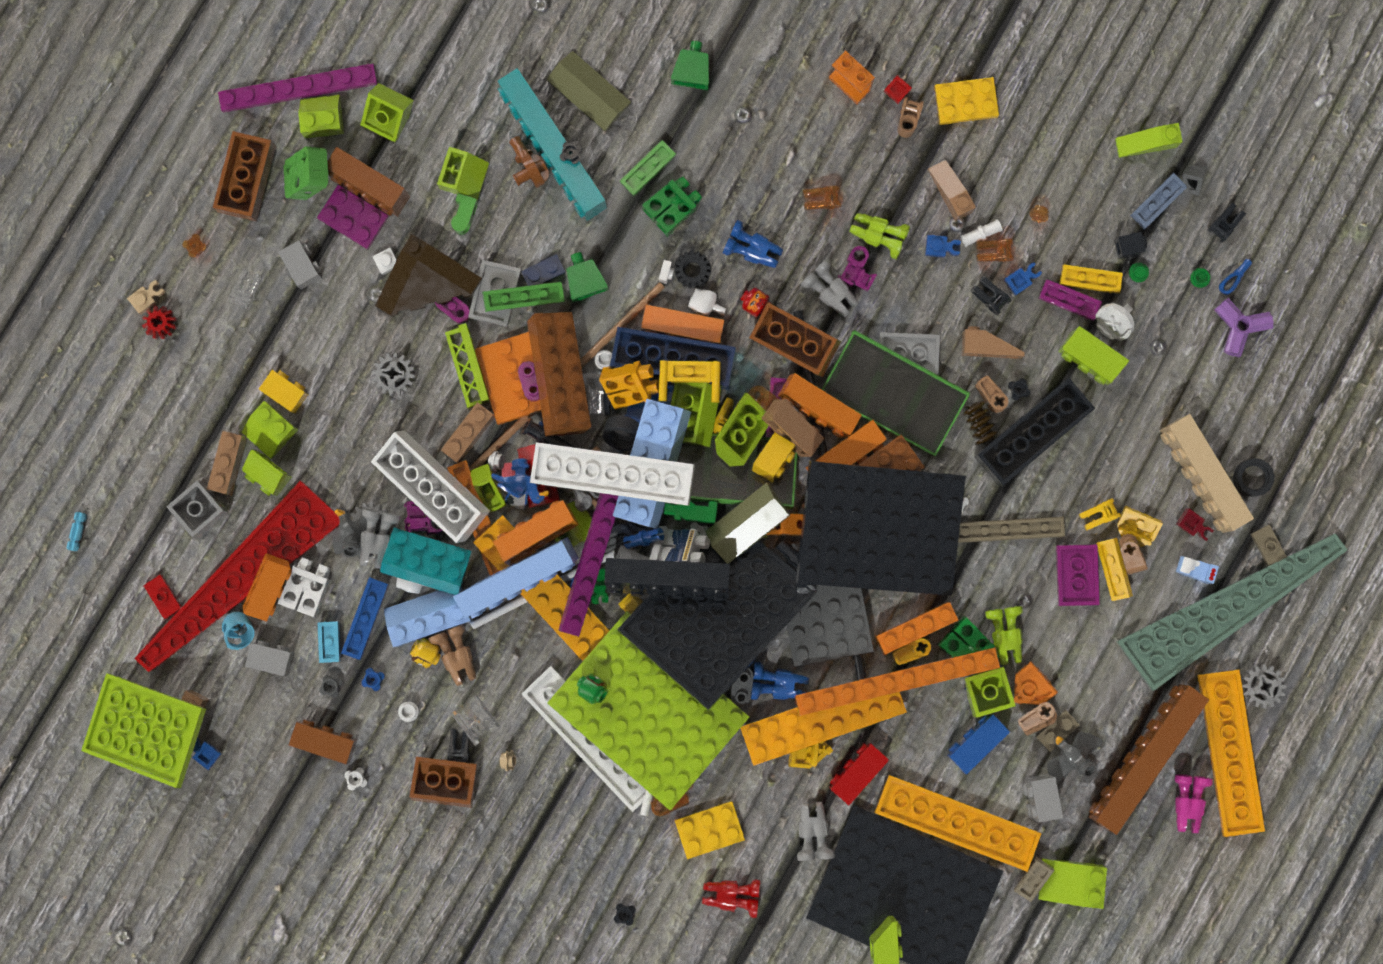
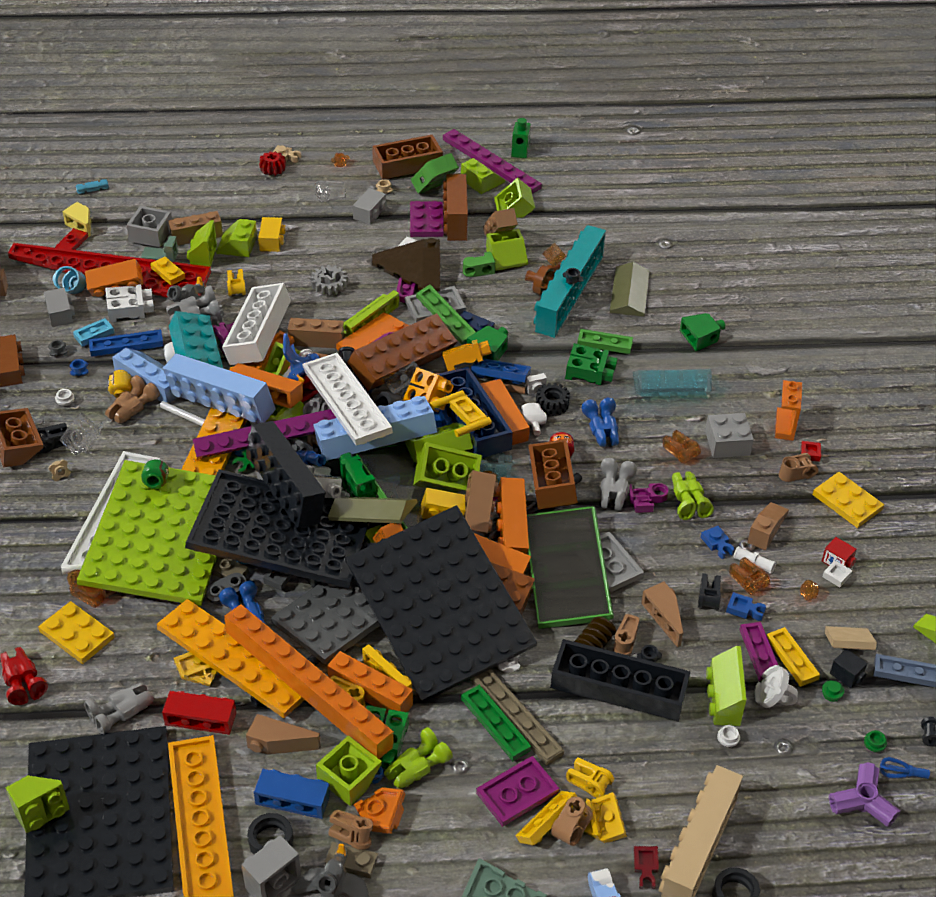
camera: 55 degrees right, 40 degrees down
none -> light yellow slope [62,202,91,237]
none -> sand green bracket [141,236,178,262]
none -> yellow plate [151,257,185,285]
none -> yellow piece [227,269,246,296]
none -> medium nougat slope [246,714,321,754]
none -> black tyre [247,813,294,855]
none -> yellow plate [362,644,412,689]
none -> tan plate [376,179,393,194]
none -> light orange hips [443,340,491,371]
none -> green plate [461,684,531,762]
none -> blue plate [471,358,531,384]
none -> medium nougat brick [483,208,518,235]
none -> green torso [511,118,531,159]
none -> clear orange tile [542,242,566,267]
none -> clear light blue slope [633,369,712,396]
none -> light grey brick [705,413,754,458]
none -> white plate [717,725,740,747]
none -> red brick [822,537,857,568]
none -> white plate [822,560,852,587]
none -> tan tile [825,626,877,650]

